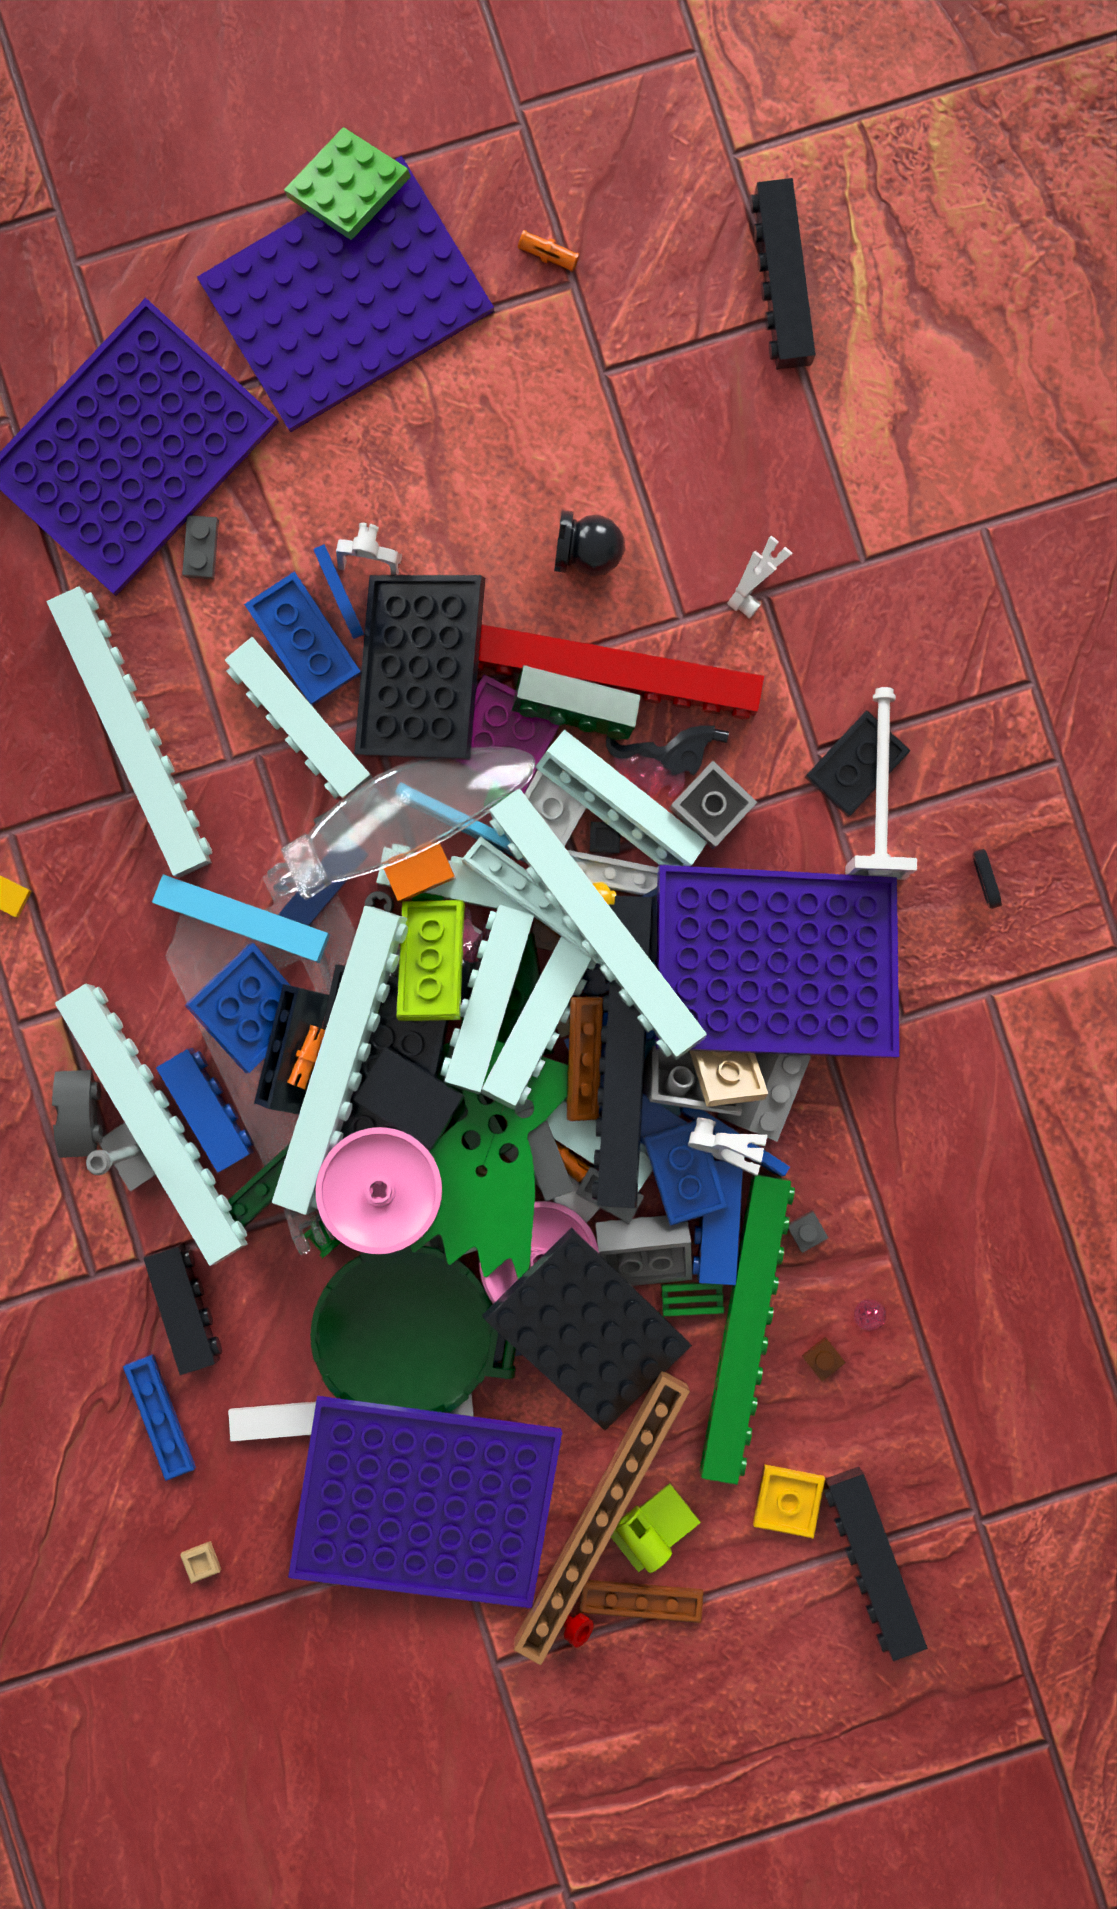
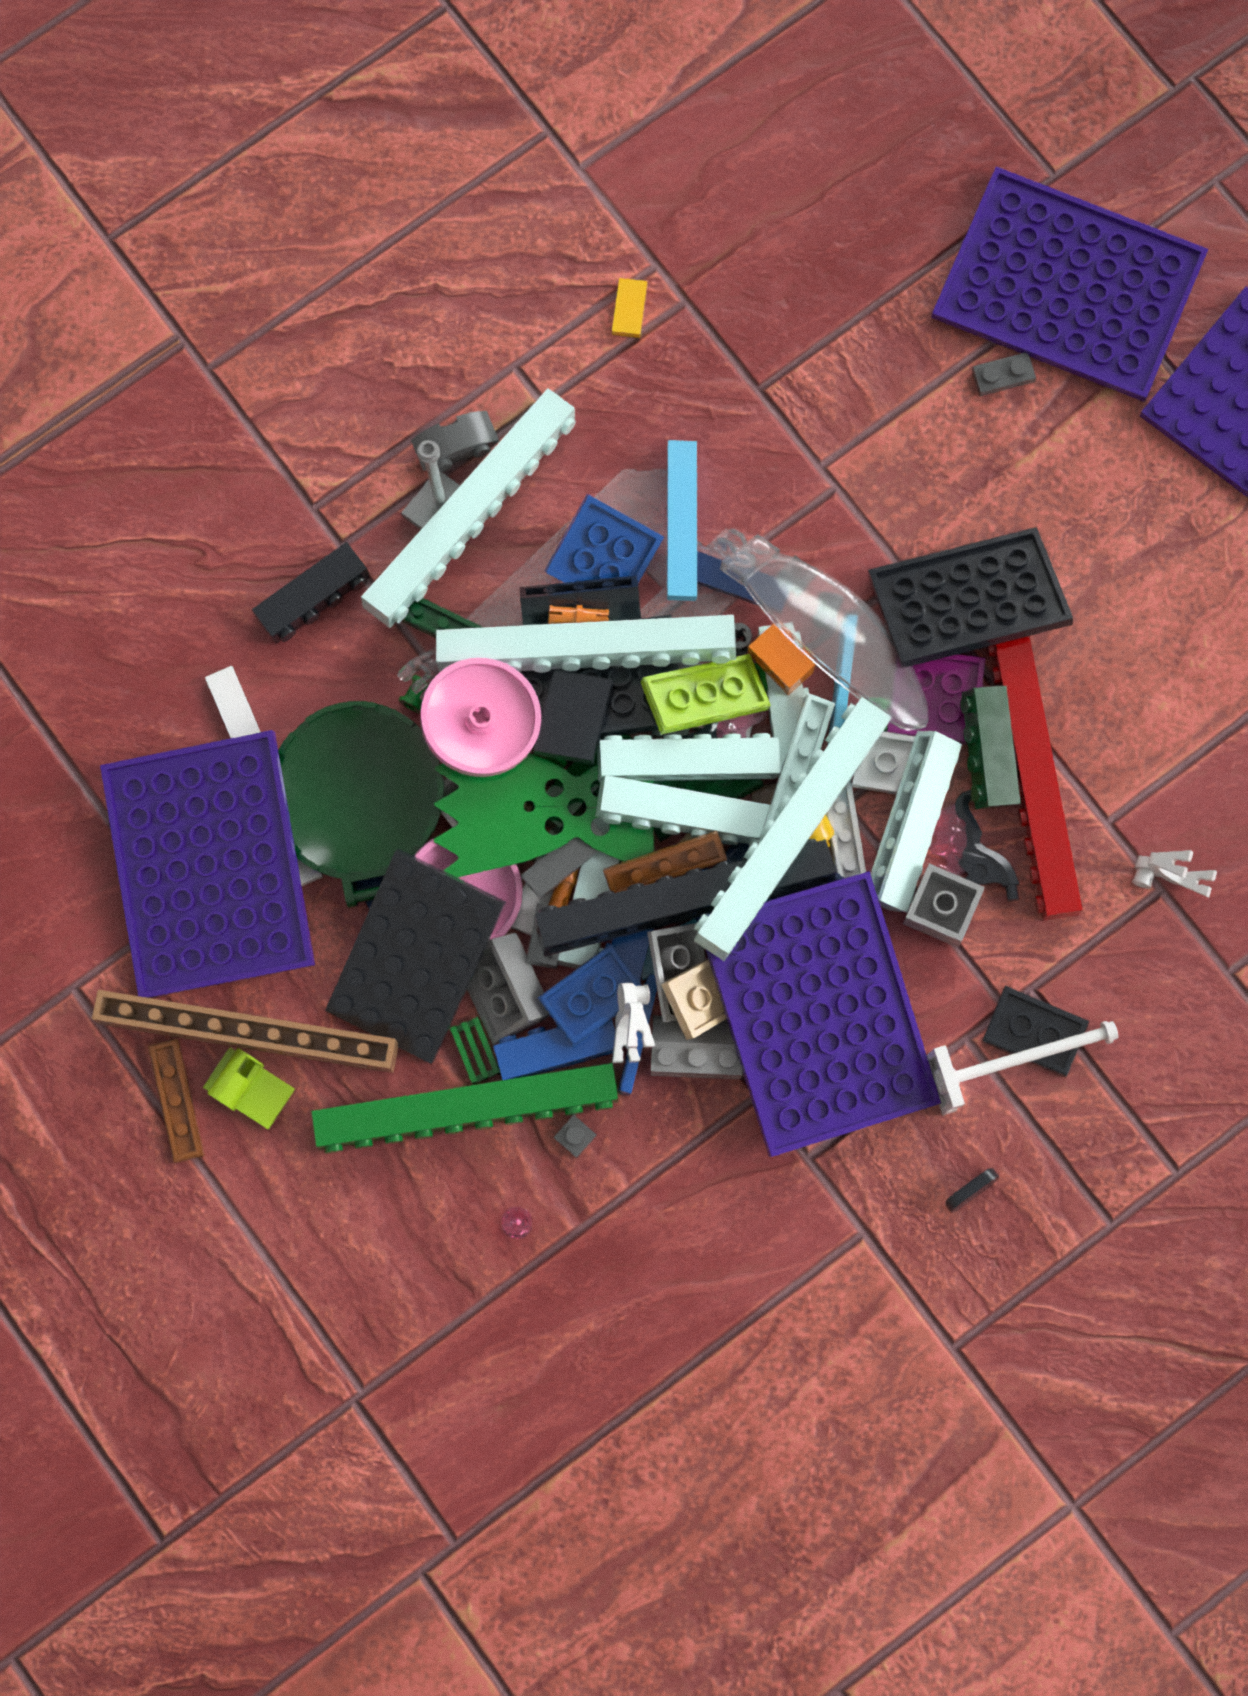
camera: 85 degrees right, 10 degrees down
light aqua brick [46,586,213,878] -> none
blue tile [123,1354,196,1481] -> none
blue brick [156,1048,254,1173] -> none
tan tile [180,1541,221,1584] -> none
light aqua brick [225,637,373,801] -> none
blue plate [244,571,361,706] -> none
blue tile [313,544,365,639] -> none
white piece [336,523,403,575] -> none
black tile [554,510,625,576] -> none
red tile [563,1613,594,1648] -> none
black tile [589,822,620,854] -> none
yellow tile [753,1464,825,1539] -> none
reddish brown plate [802,1337,846,1381] -> none
black brick [823,1466,928,1661] -> none

